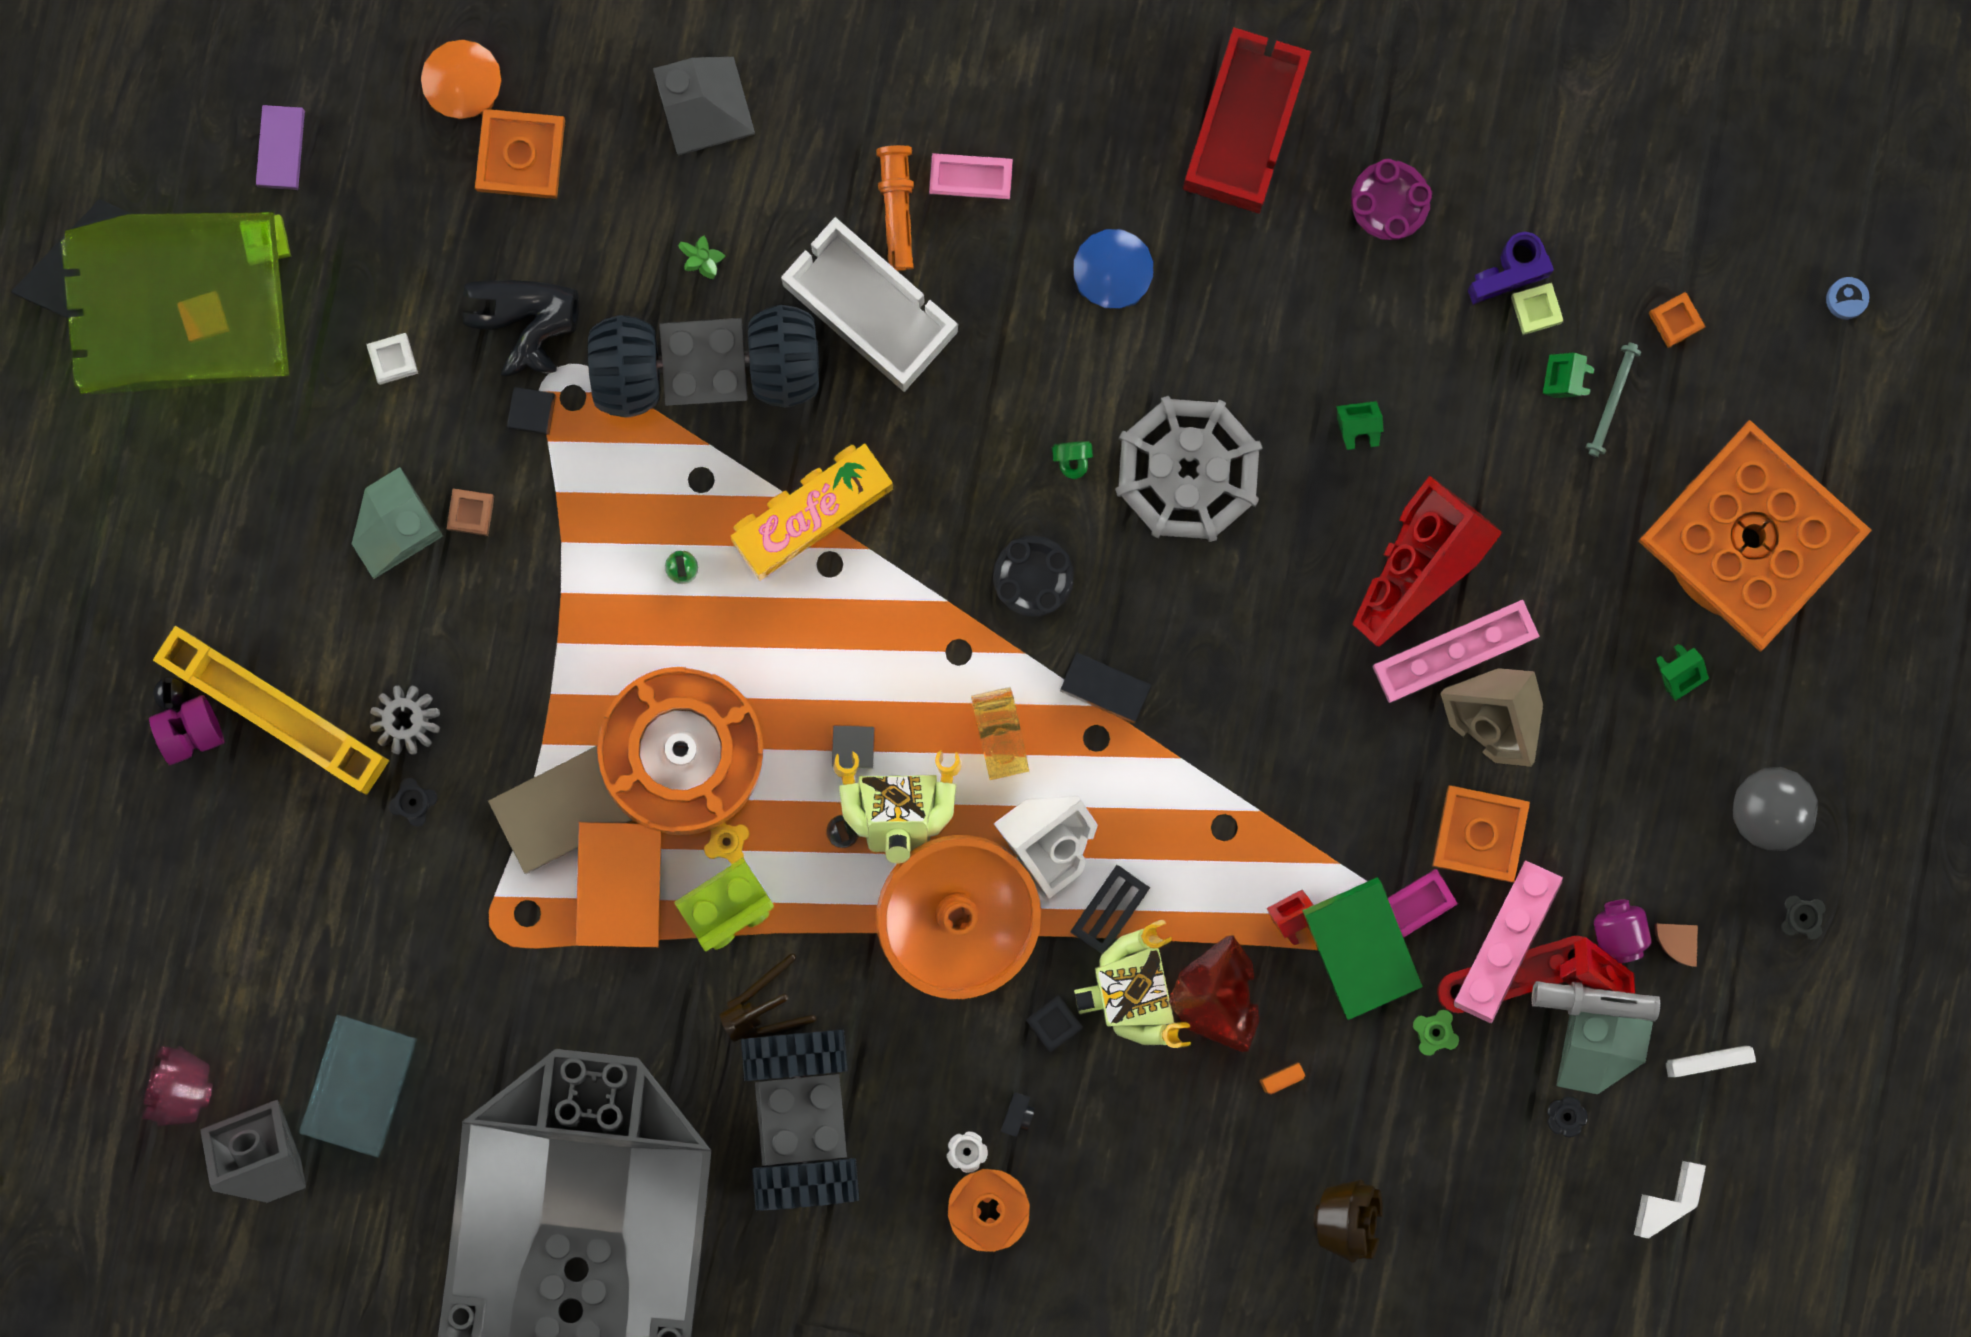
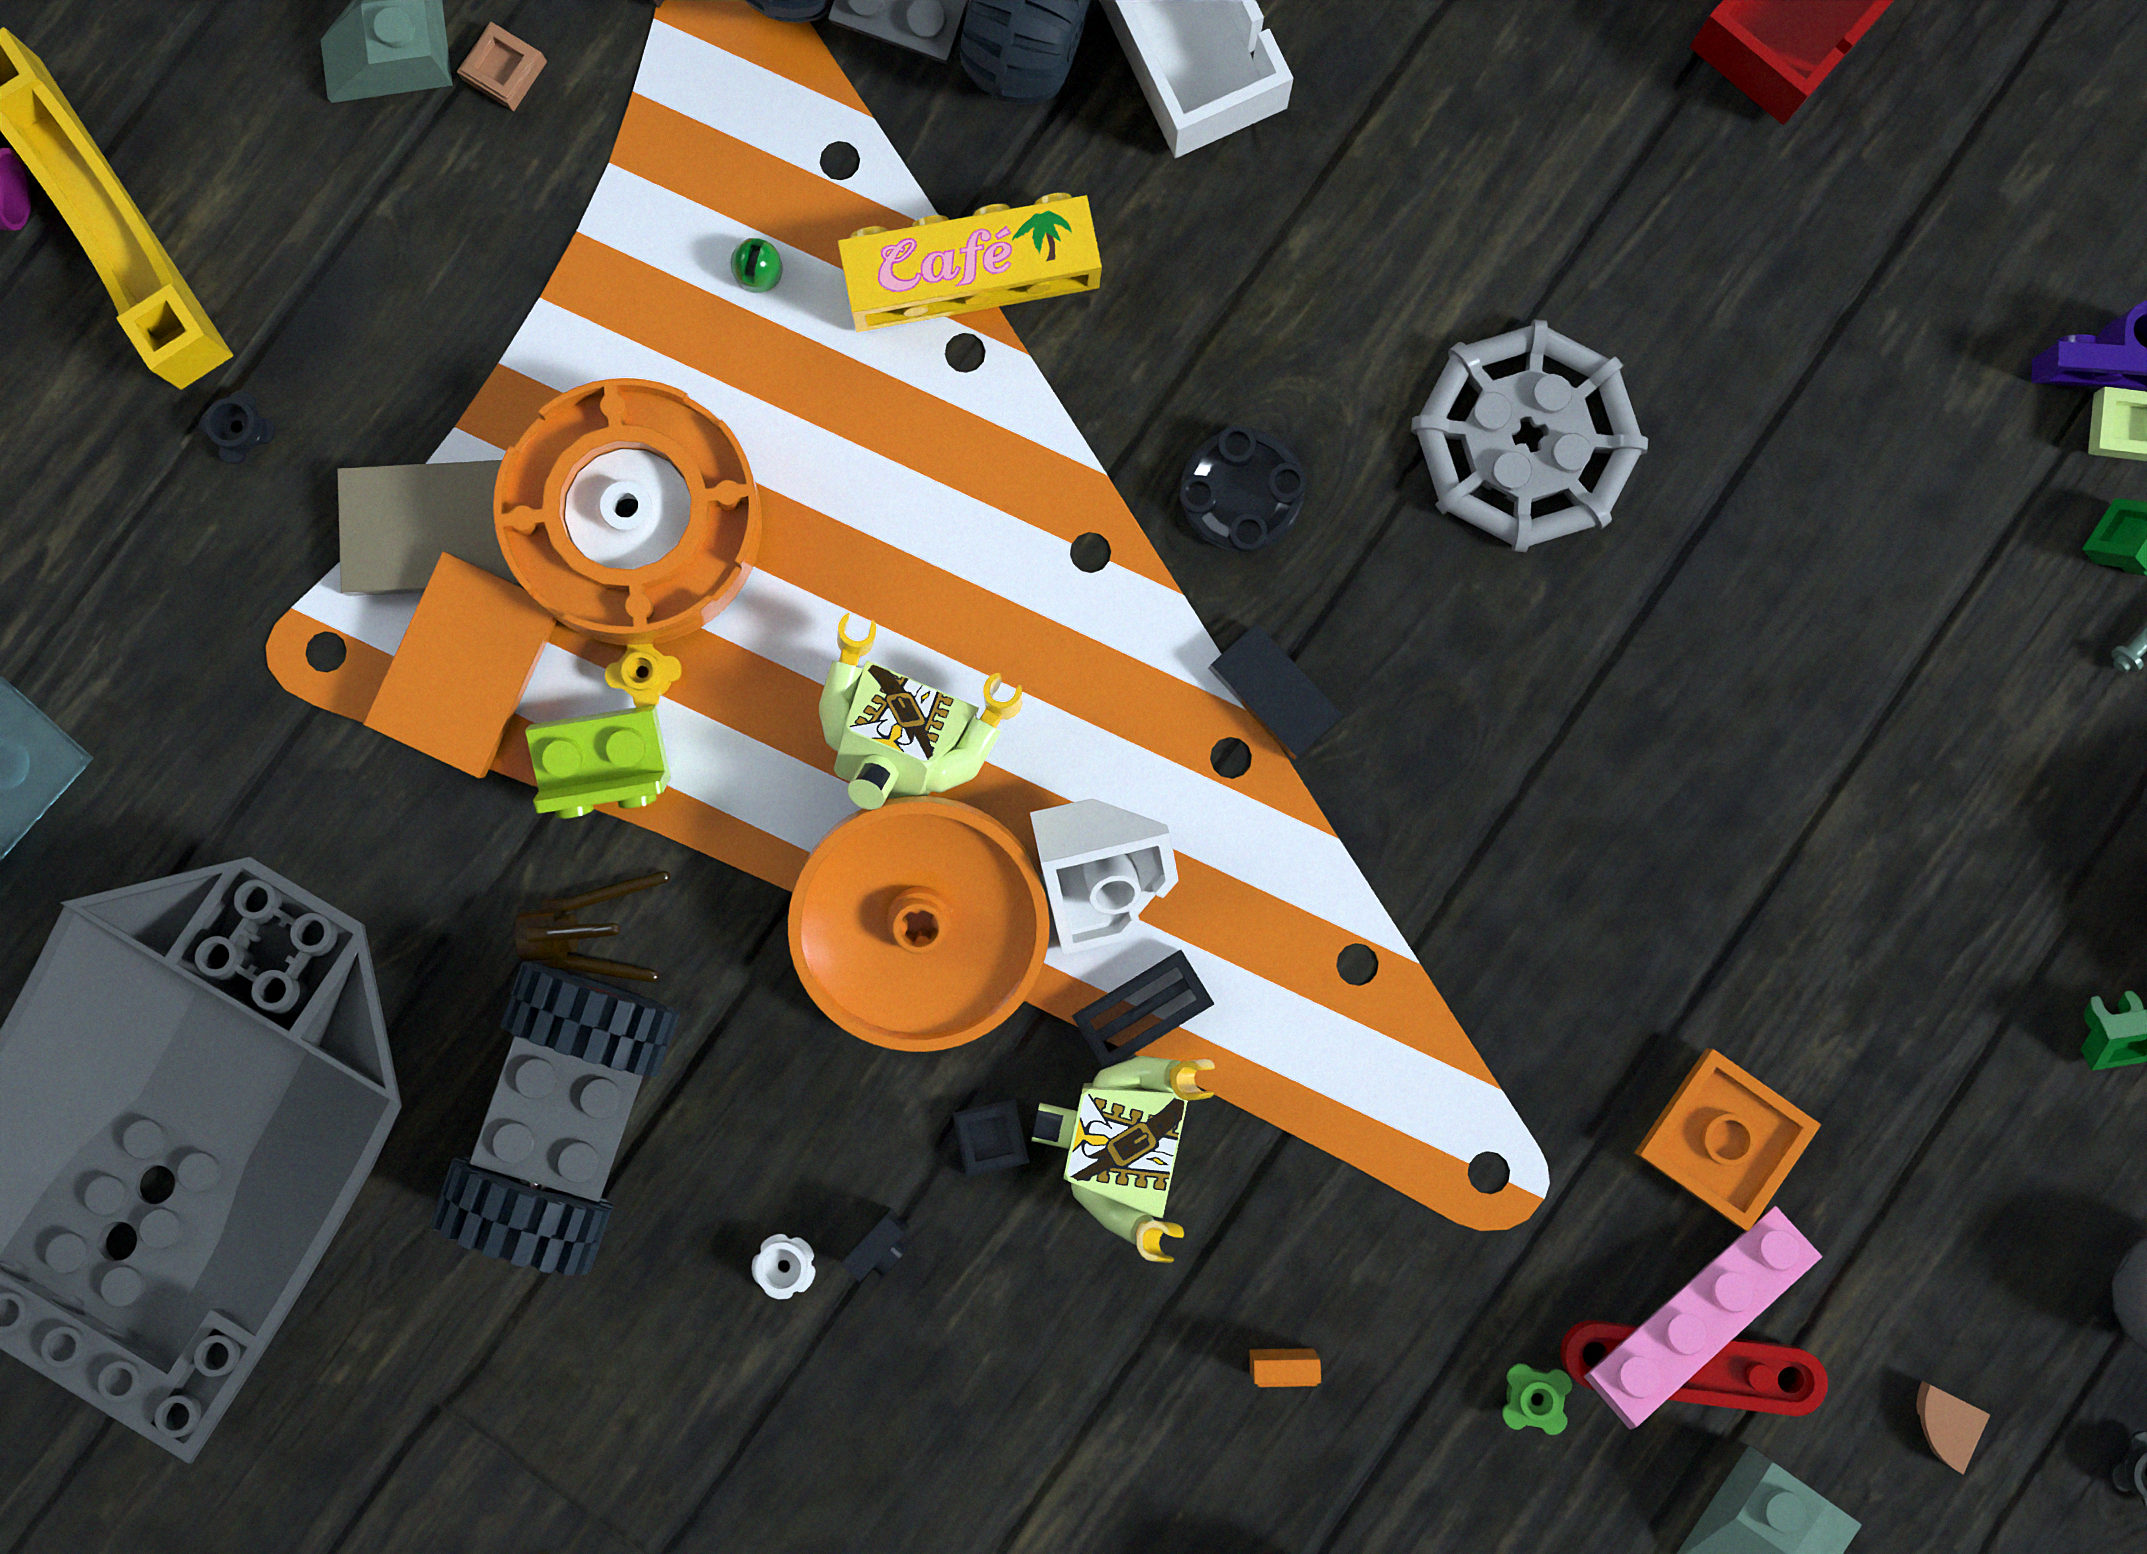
camera: 30 degrees right, 0 degrees up
light grey gear [370,686,440,755] -> none
black hinge [826,815,859,848] -> none
dark grey tile [832,726,875,769] -> none
orange plate [948,1169,1030,1252] -> none
clear yellow plate [971,687,1030,780] -> none
green tile [1052,441,1093,479] -> none
blue dish [1074,229,1153,308] -> none
clear red slope [1169,935,1260,1052] -> none
red tile [1266,889,1314,945] -> none
green tile [1302,877,1423,1020] -> none
green tile [1337,401,1384,450] -> none
magenta dish [1351,159,1432,240] -> none
red wedge [1353,475,1503,647] -> none
bright pink plate [1372,600,1540,703] -> none
dark pink tile [1388,869,1458,937] -> none
dark tan slope [1441,668,1543,767] -> none
light grey pin [1532,981,1660,1021] -> none
red hinge [1560,937,1635,994] -> none
magenta head [1594,899,1651,963] -> none

